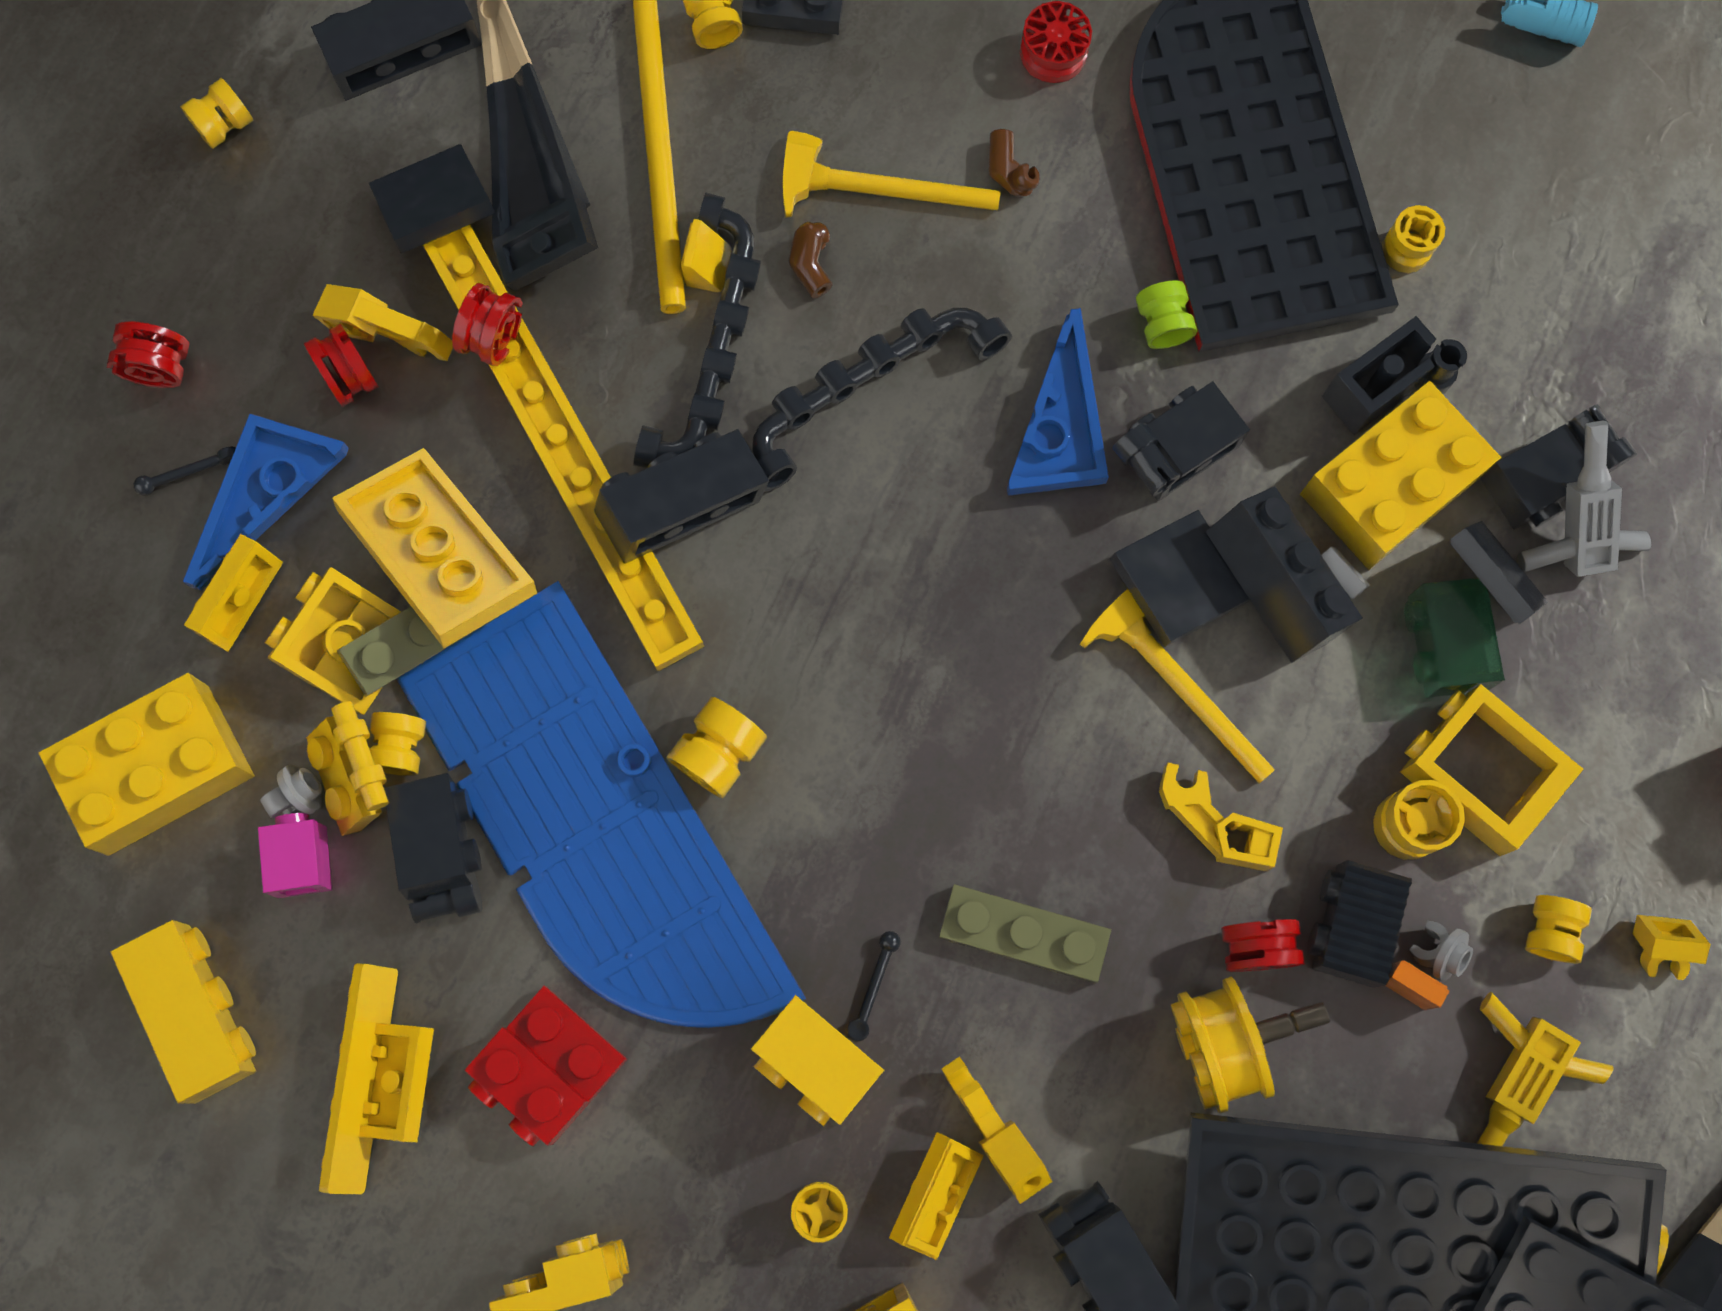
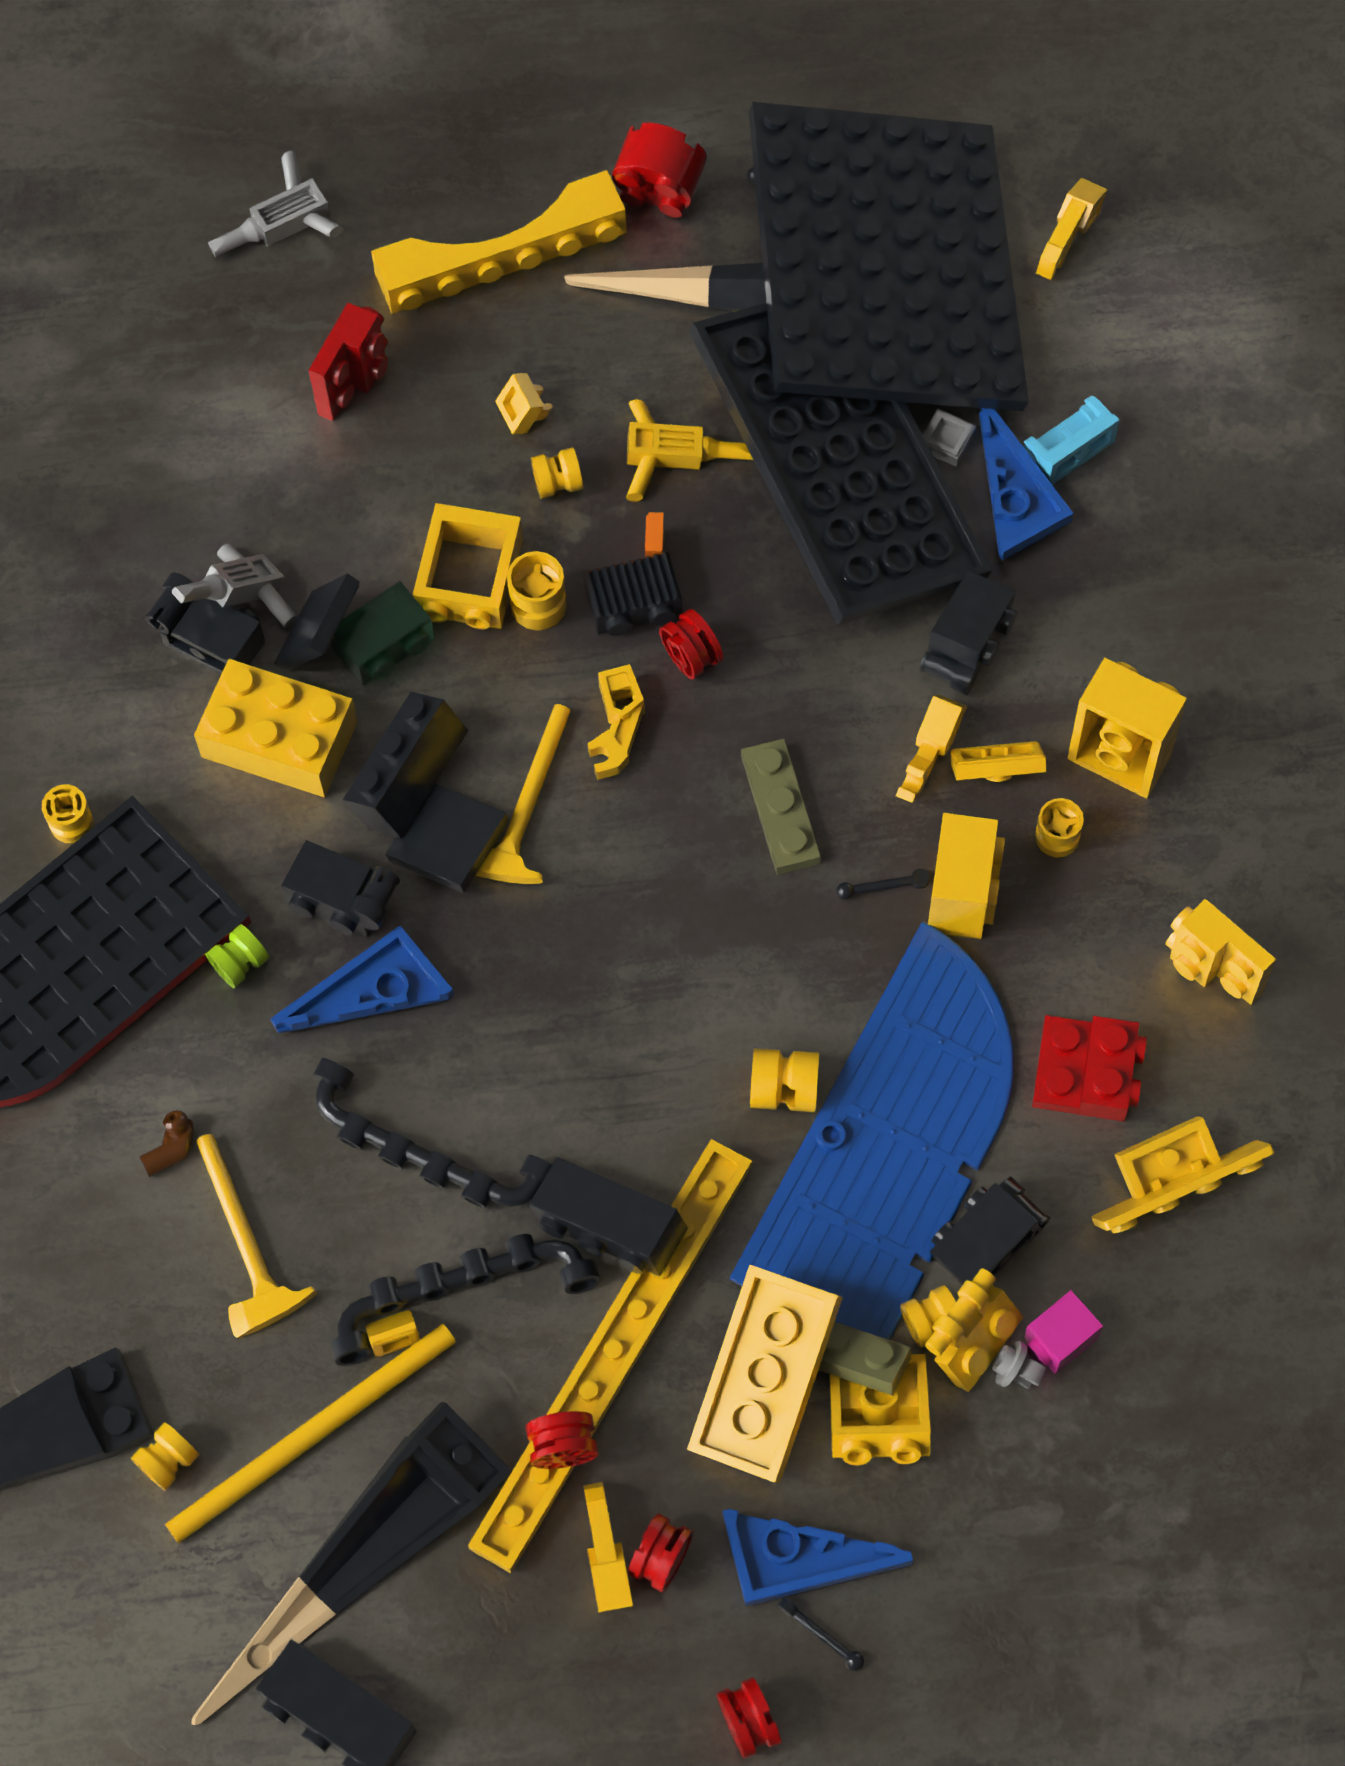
camera: 115 degrees left, 10 degrees down
yellow brick [38,672,255,856] -> none
yellow brick [110,920,256,1104] -> none
yellow plate [184,534,283,652] -> none
black tile [368,144,495,254] -> none
reddish brown arm [789,222,833,299] -> none
red wheel [1020,1,1092,83] -> none
yellow wheel [1170,976,1330,1114] -> none
light grey tile [1321,547,1370,599] -> none
black hinge [1322,316,1467,435] -> none
light grey plate [1410,921,1473,981] -> none

